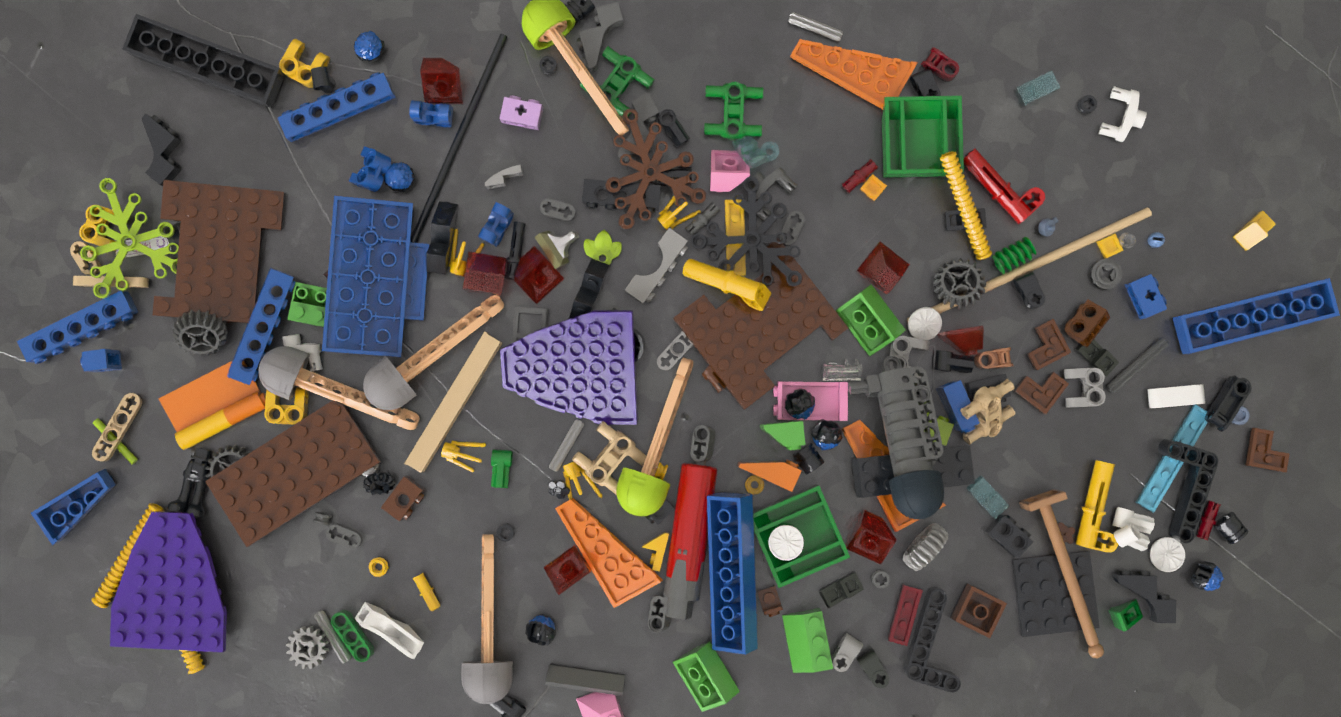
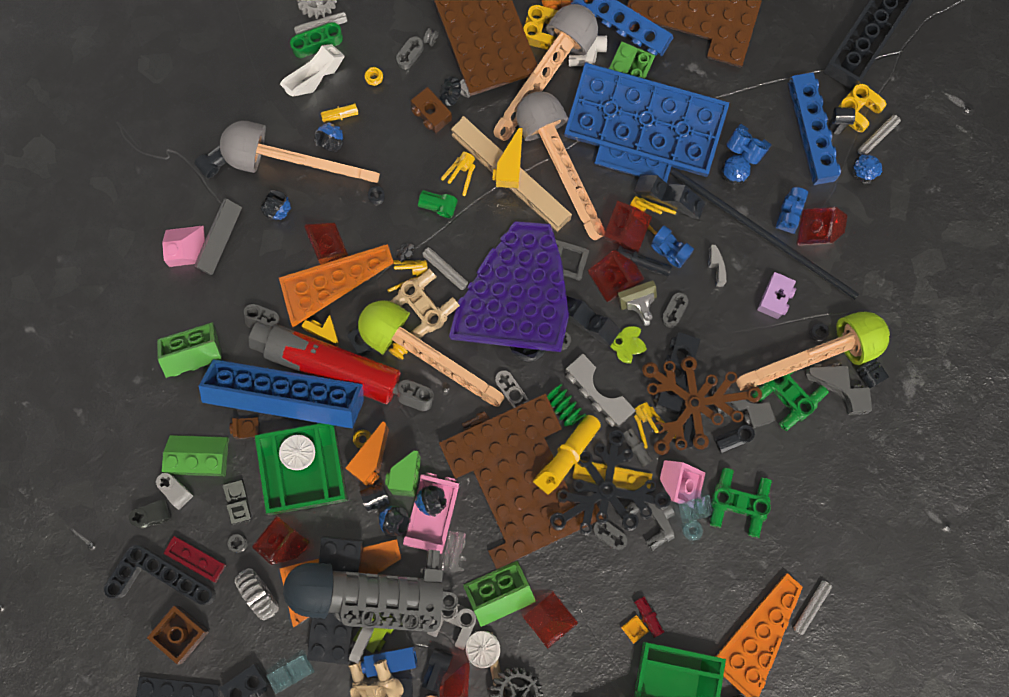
camera: 105 degrees right, 10 degrees down
none -> black piece [314,122,344,153]
none -> light grey beam [349,627,374,664]
none -> yellow slope [493,128,523,188]
none -> green piece [547,384,586,427]
none -> light grey axle [857,114,901,155]

